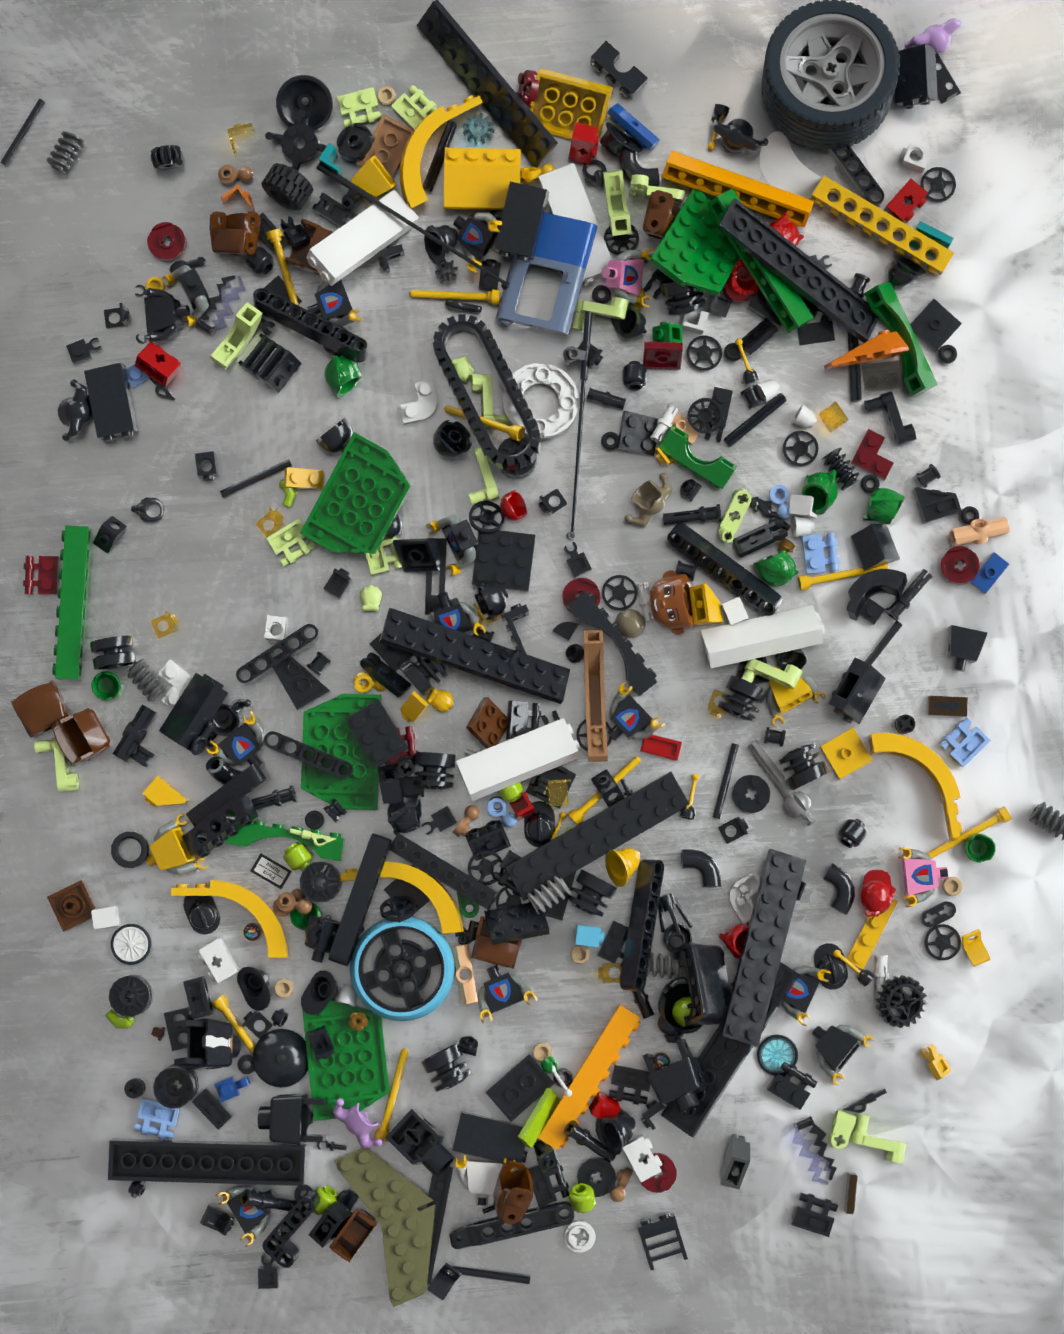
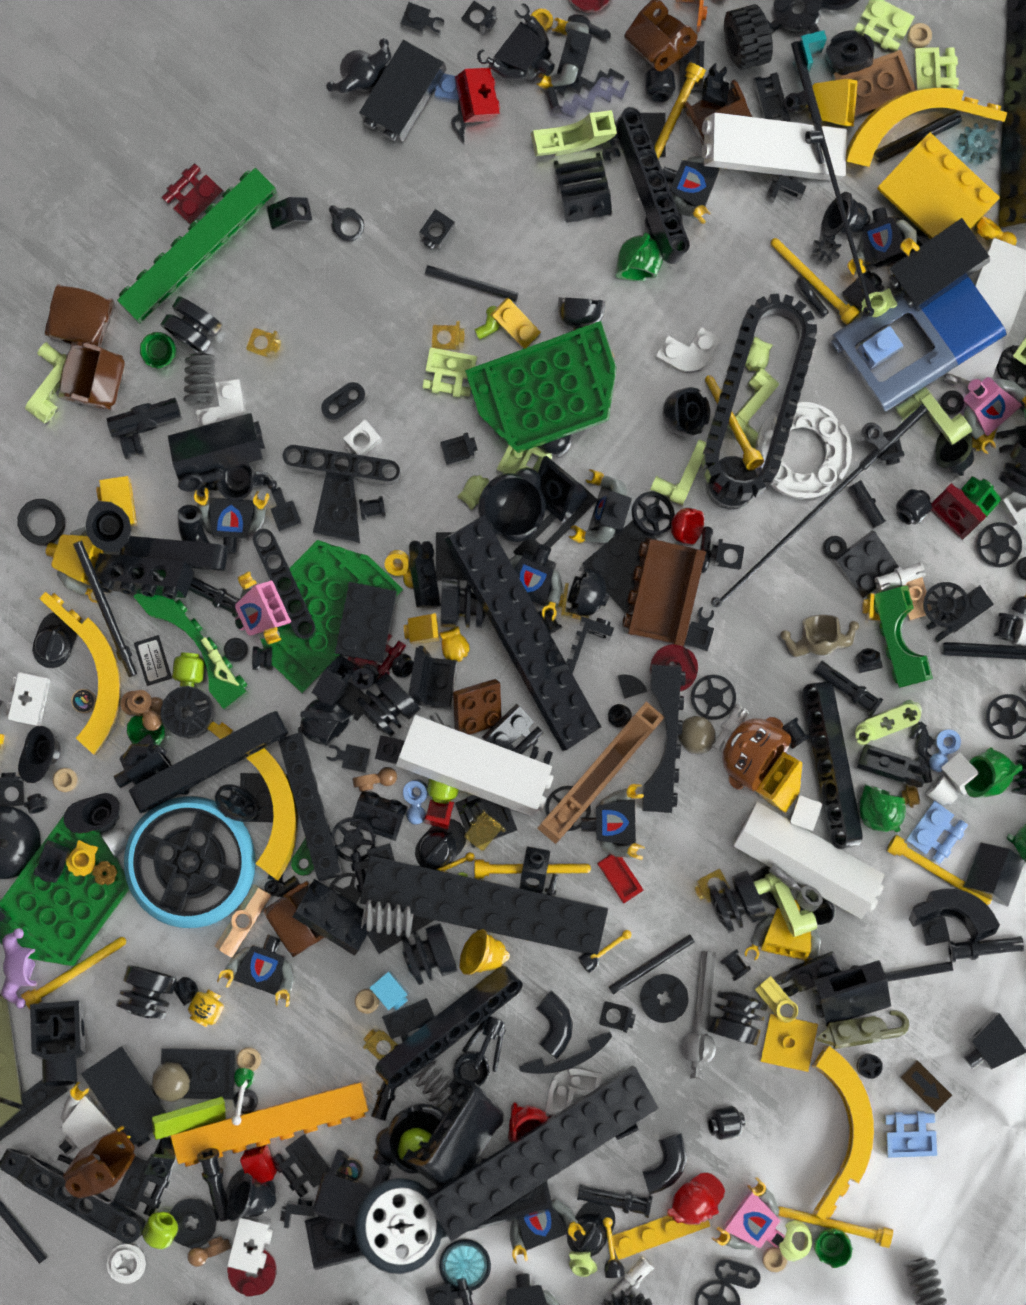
camera: 45 degrees right, 0 degrees up
none -> yellow animal [66,840,98,876]
none -> black bar [73,540,137,677]
none -> black piece [86,501,132,552]
none -> dark tan hair [152,1062,190,1102]
none -> yellow head [188,989,224,1027]
none -> bright pink torso [235,571,291,644]
none -> black plate [270,487,302,532]
none -> black plate [321,382,365,421]
none -> white wedge [355,1178,443,1274]
none -> black brick [375,735,405,765]
none -> black plate [392,653,414,677]
none -> black plate [408,645,458,710]
none -> black piece [478,467,546,542]
none -> black slope [519,1031,612,1074]
none -> yellowish green animal [569,1251,597,1277]
none -> black pin [577,1184,653,1218]
none -> reddish brown panel [622,537,706,646]
none -> black piece [700,526,713,573]
none -> light yellow piece [754,976,798,1023]
none -> flat silver piece [769,864,823,911]
none -> black hinge [773,951,844,997]
none -> yellowish green piece [779,1220,812,1262]
none -> black hand [805,131,825,164]
none -> olive plate [816,1010,910,1049]
none -> light blue torso [857,326,904,370]
none -> yellowish green animal [862,288,897,317]

